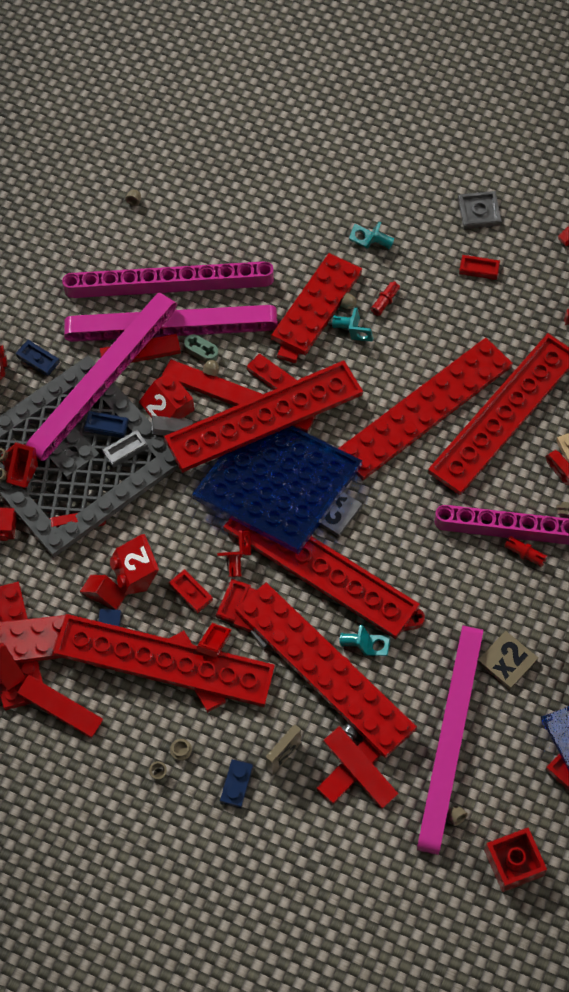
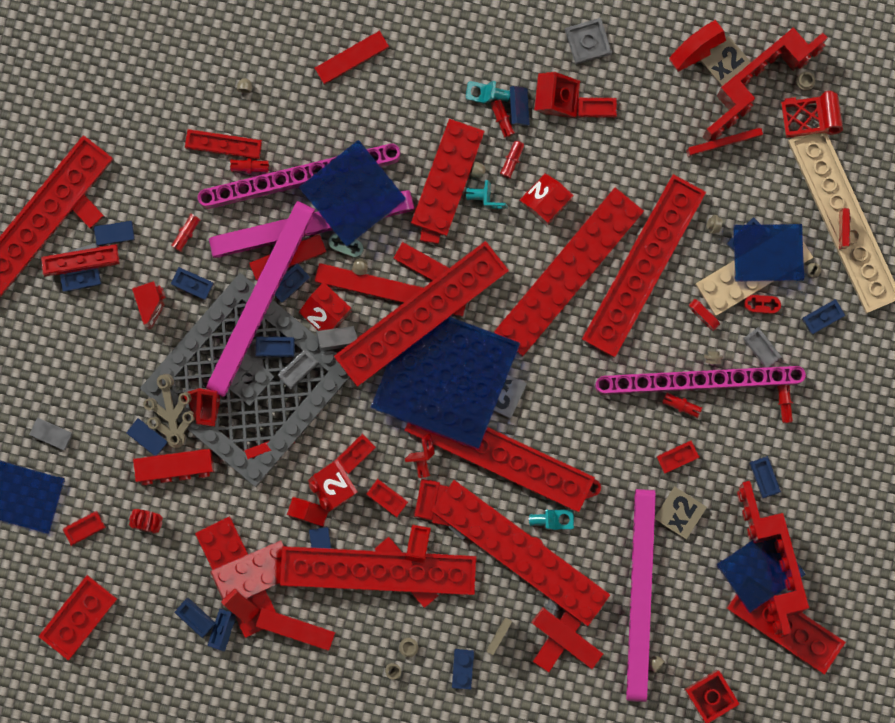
camera: 10 degrees left, 20 degrees up
none -> red pin [171,214,201,252]
none -> red tile [184,129,263,160]
none -> red pin [230,158,269,174]
none -> dark blue plate [275,263,310,304]
none -> clear blue plate [299,140,406,247]
none -> red tile [315,30,389,85]
none -> red plate [335,434,376,474]
none -> red axle [491,100,515,138]
none -> dark blue tile [510,86,530,126]
none -> red slope [519,173,574,227]
none -> red slope [534,72,580,118]
none -> red plate [656,440,700,474]

